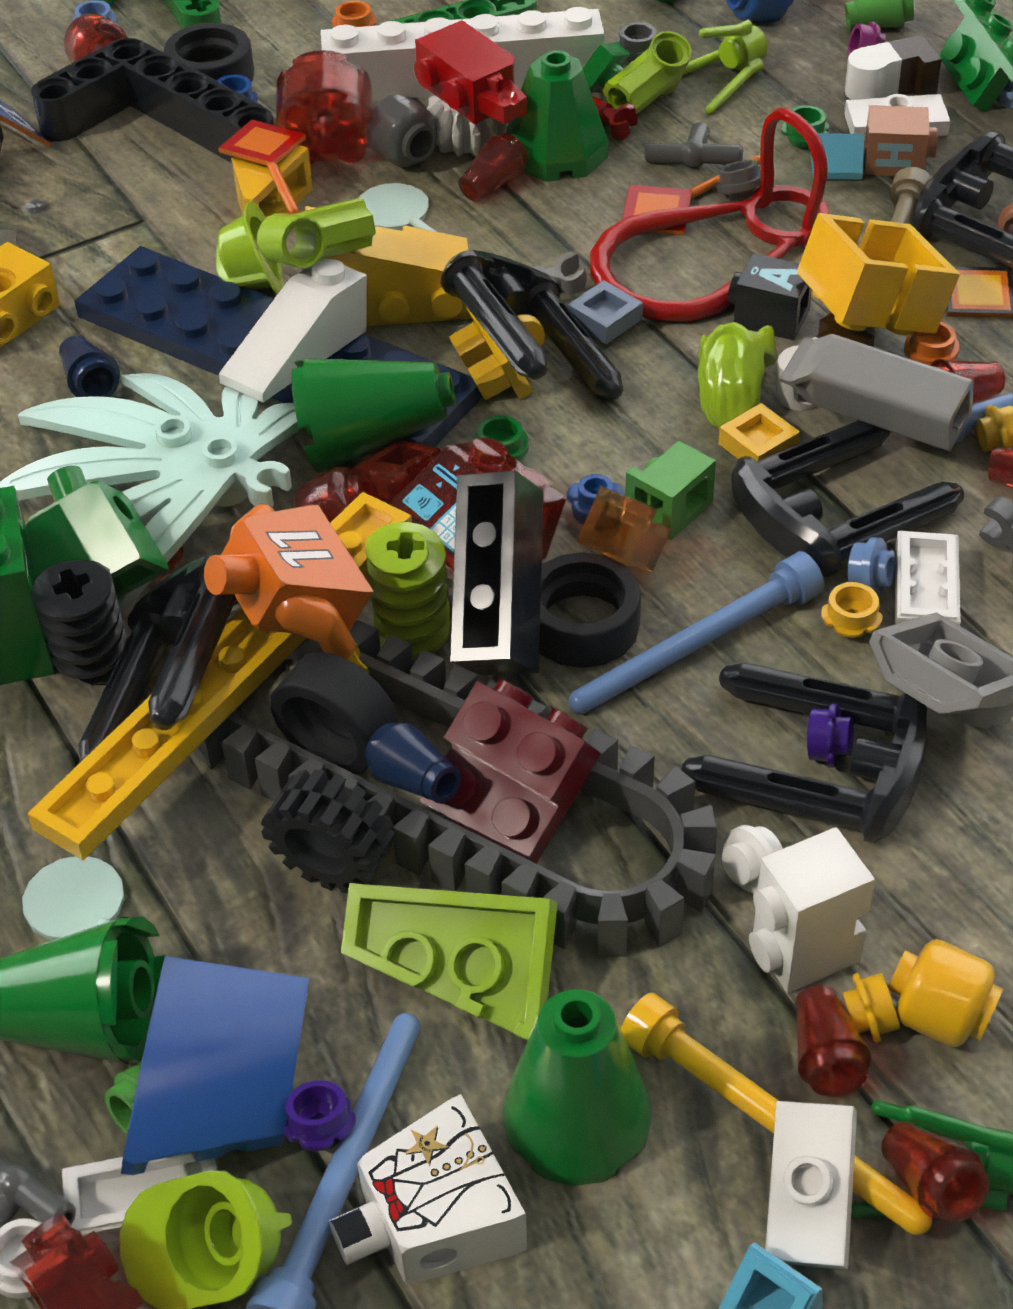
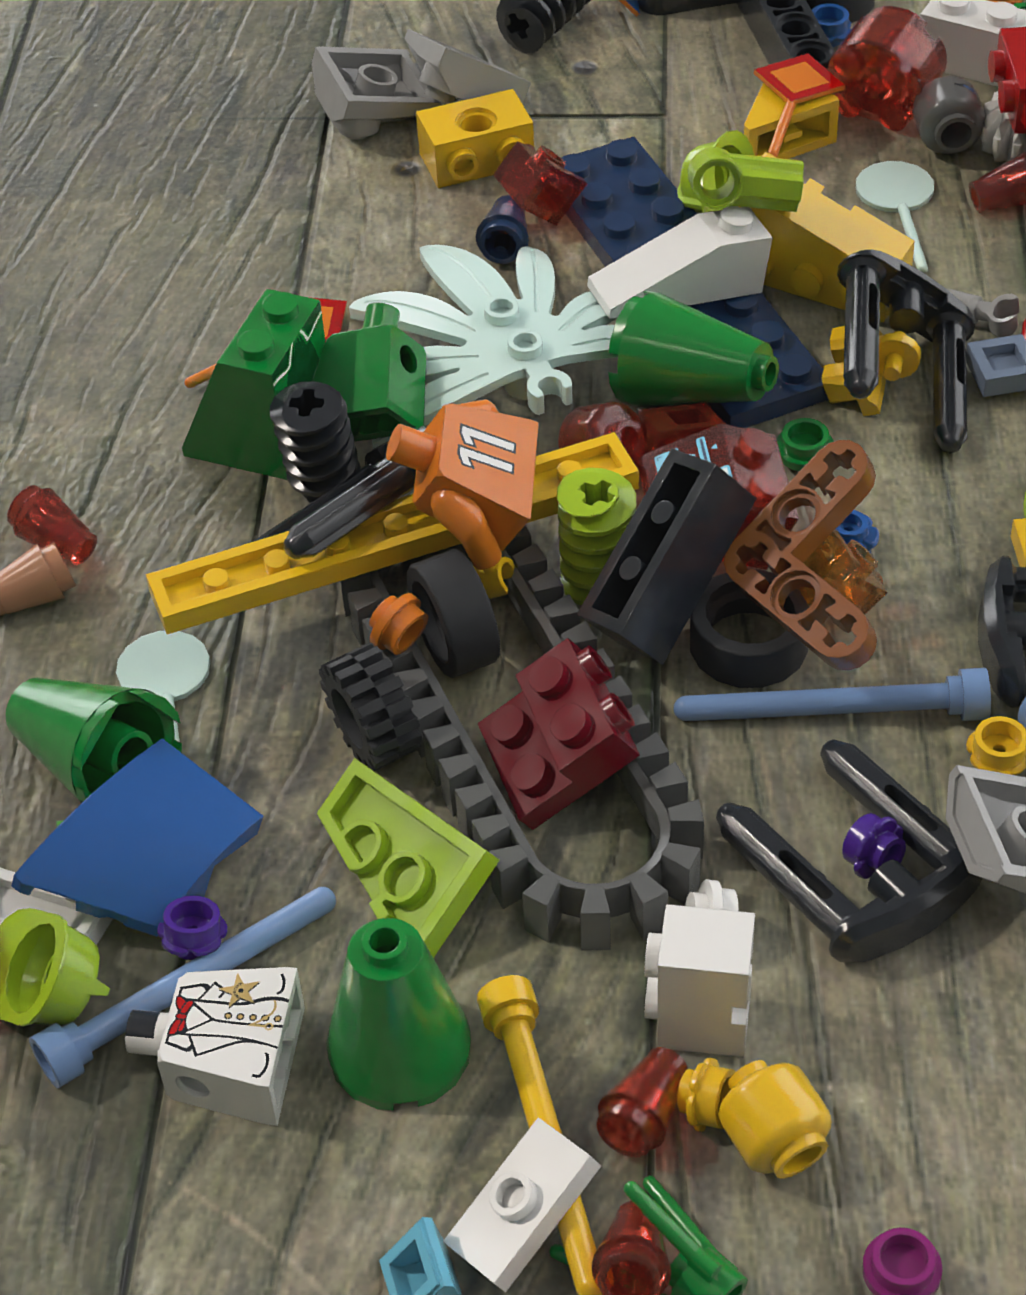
camera: 35 degrees right, 0 degrees up
dark blue cone [365,722,462,804] -> none
bright green brick [625,440,716,540] -> none
none -> orange plate [369,593,429,655]
none -> clear red brick [493,141,587,226]
none -> dark orange beam [724,440,877,671]

